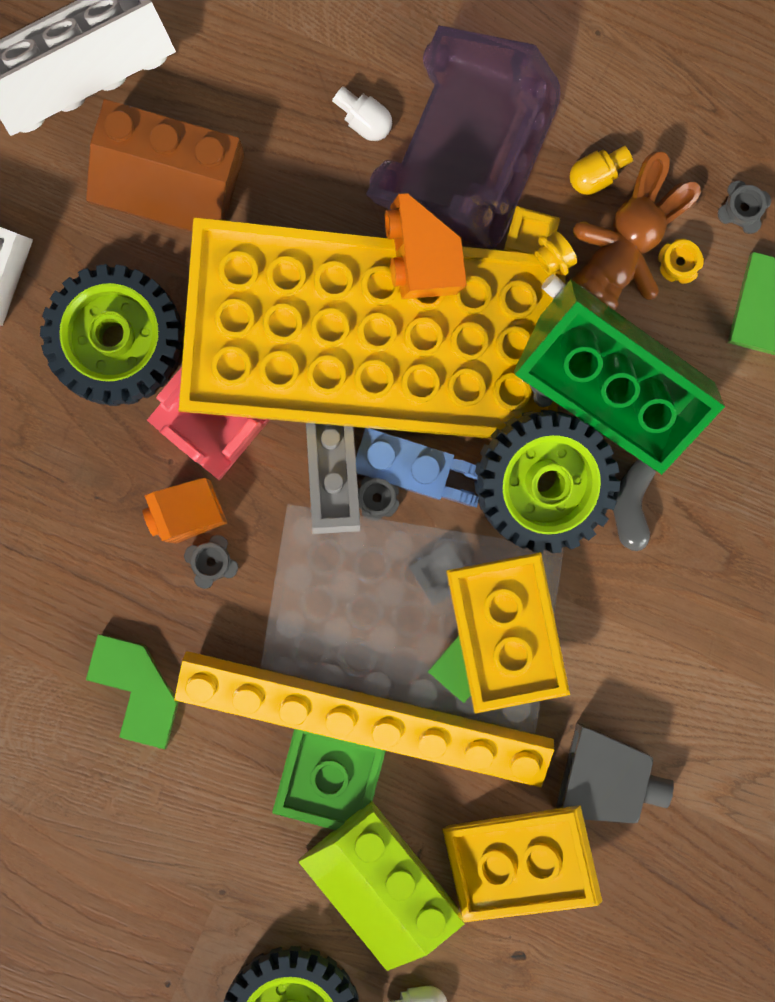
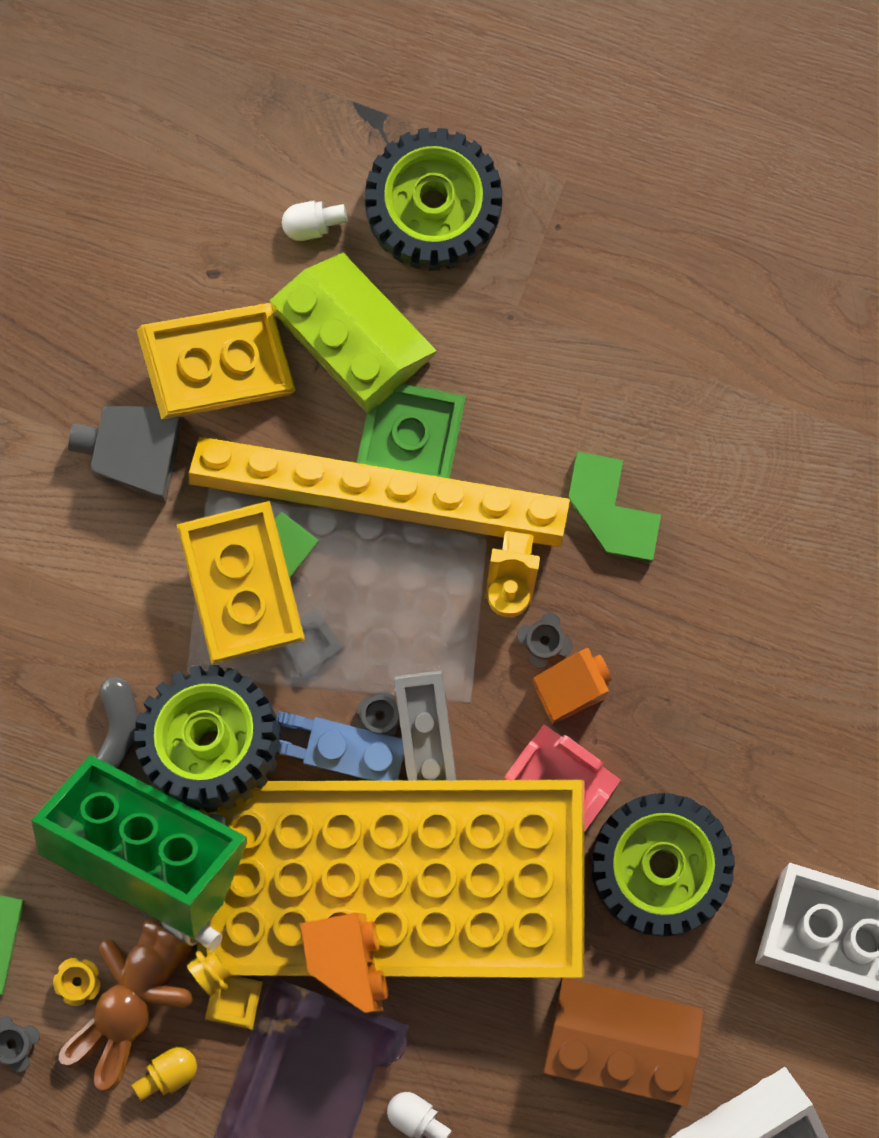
camera: 175 degrees right, 5 degrees down
none -> yellow hips [484,531,540,617]

